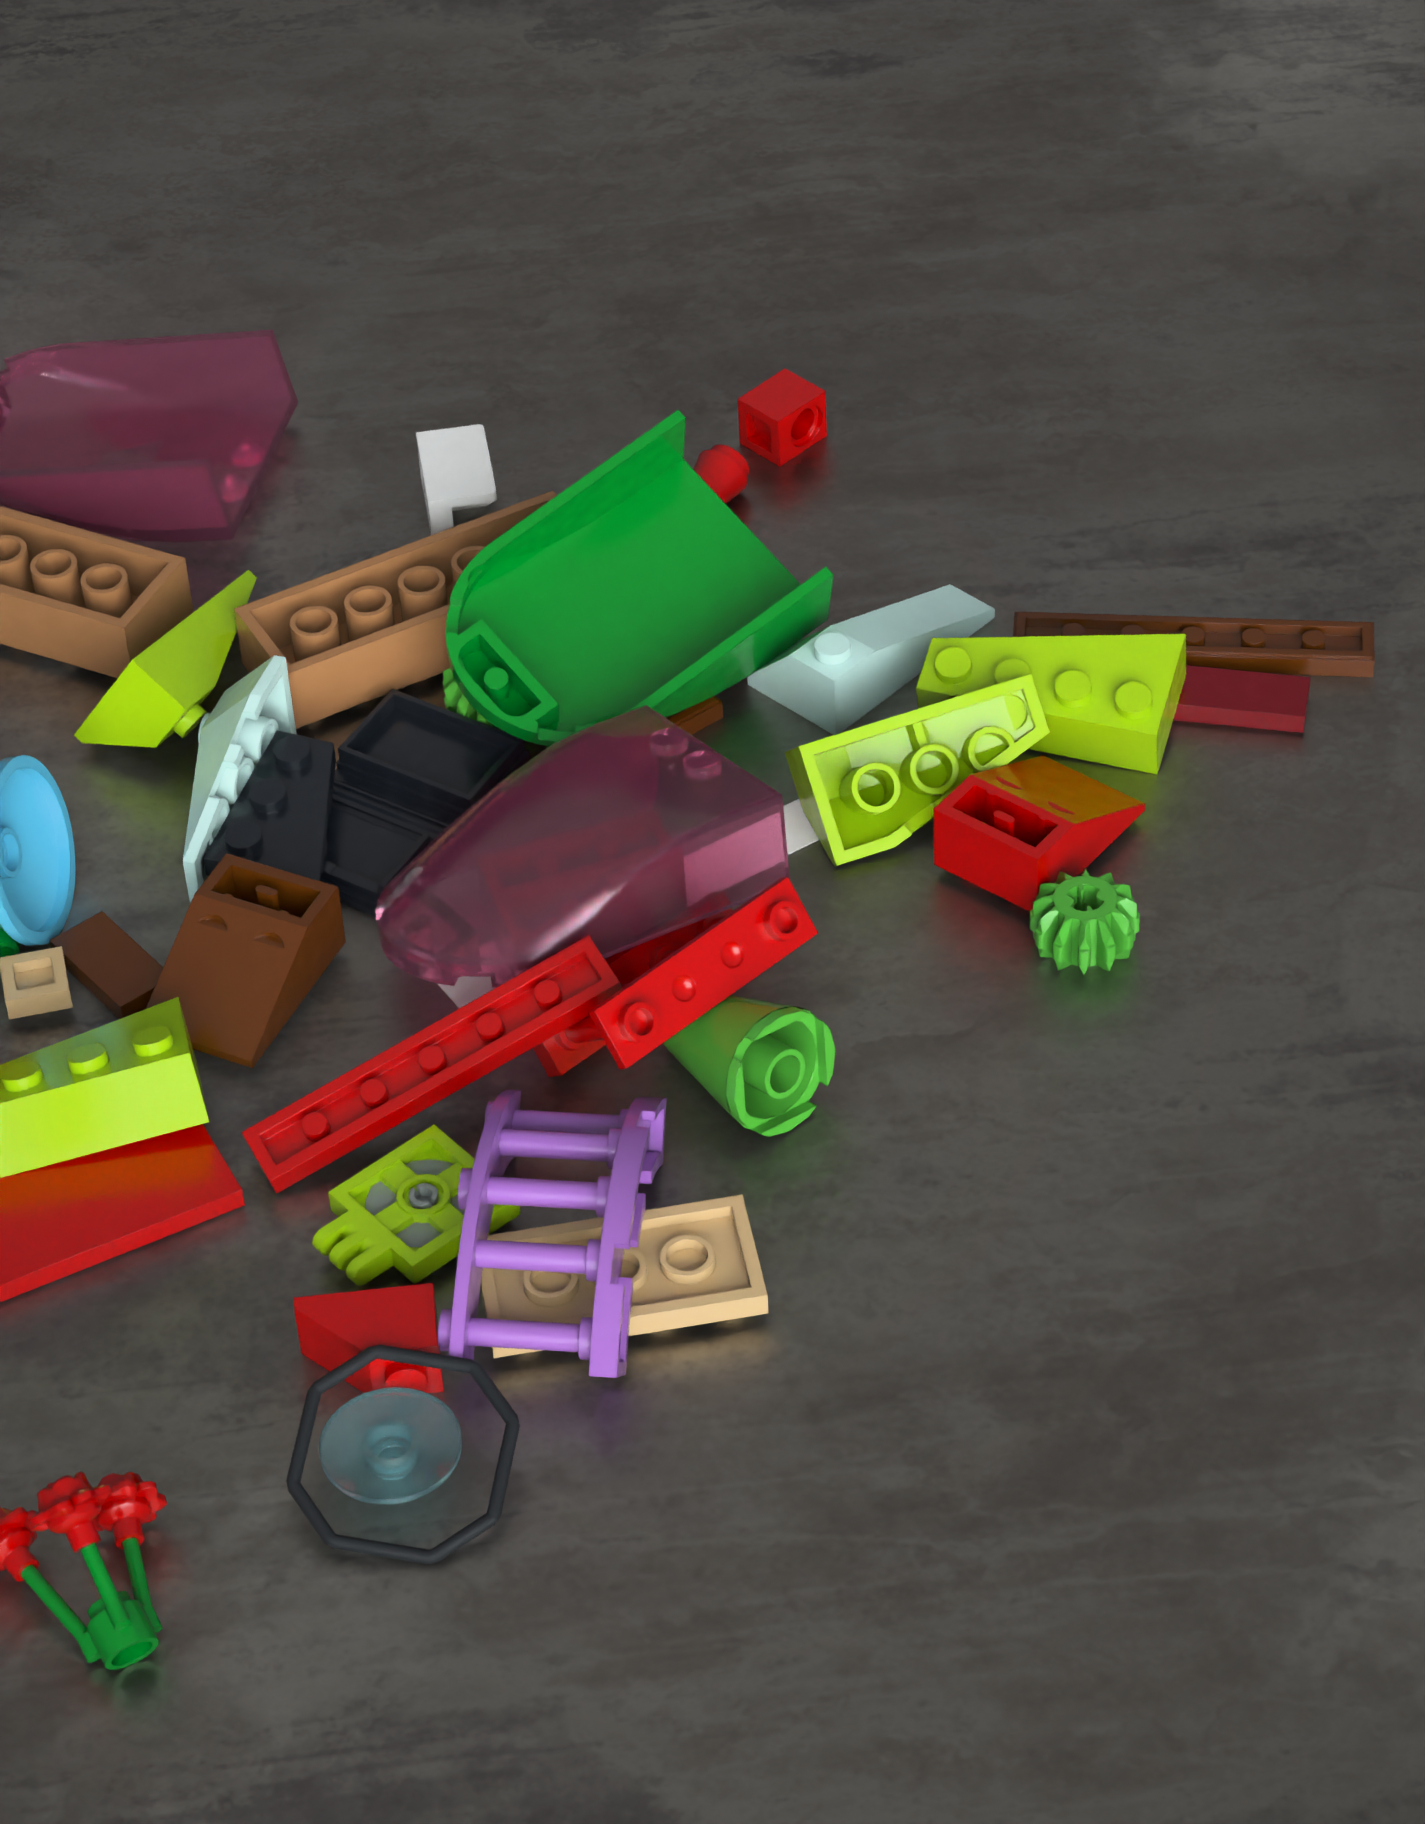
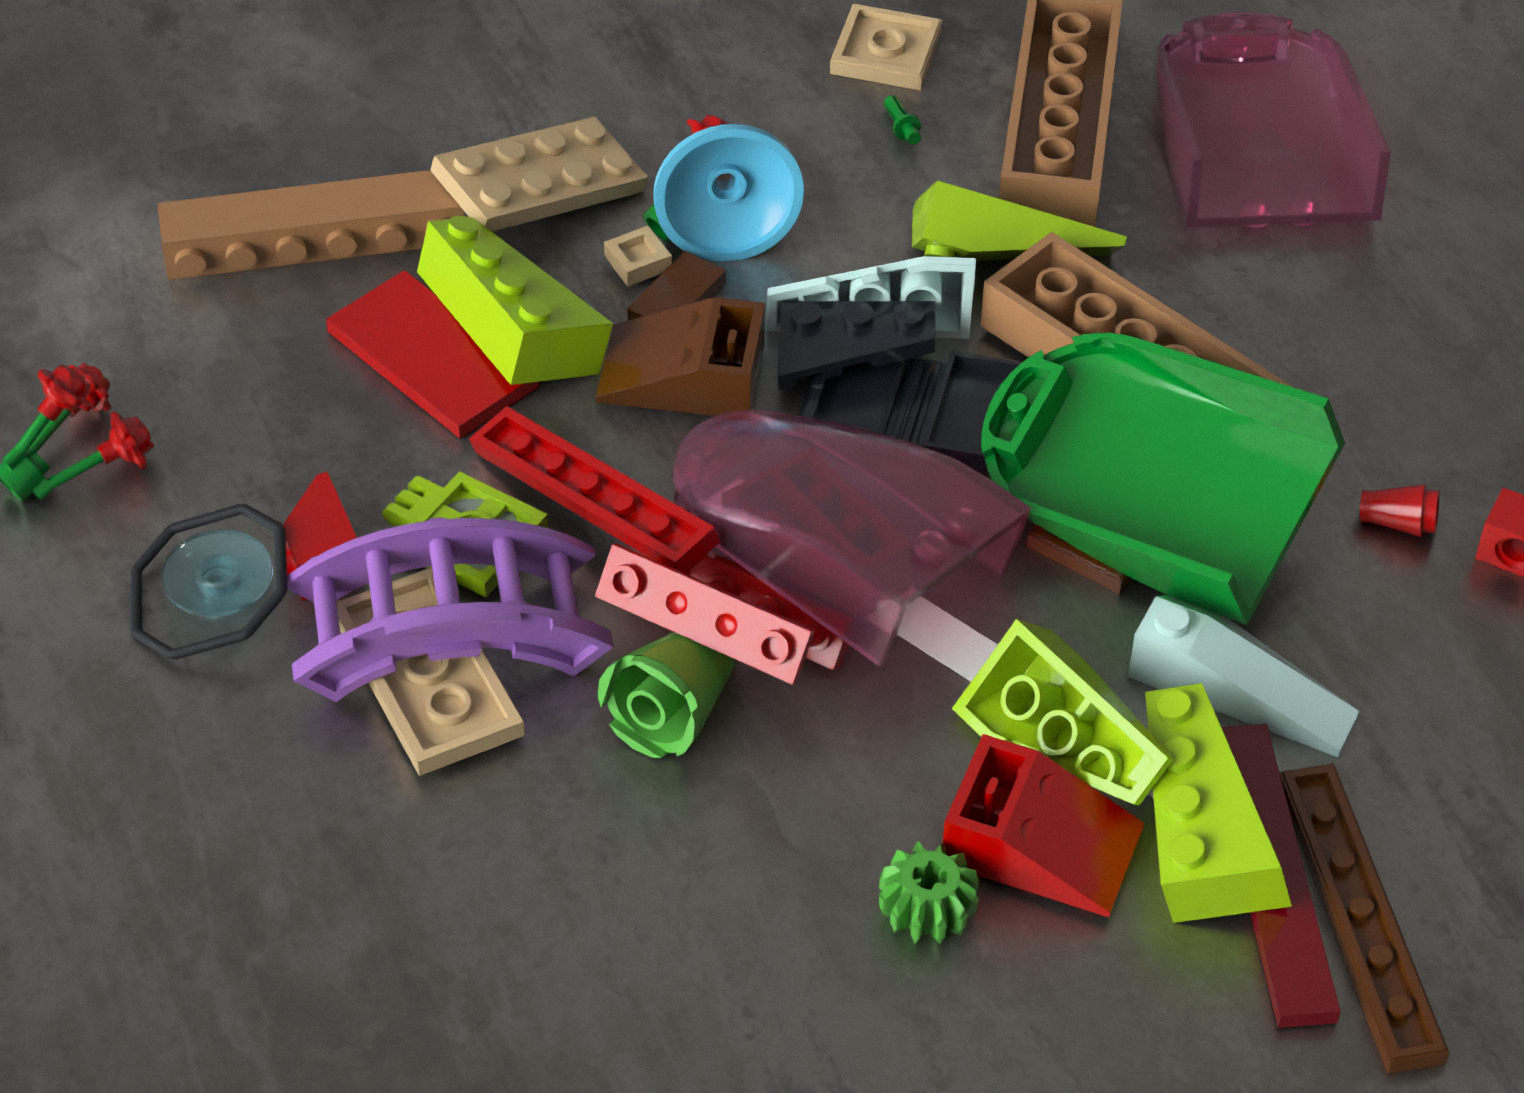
camera: 70 degrees right, 5 degrees up
white panel [416,424,497,535] -> none

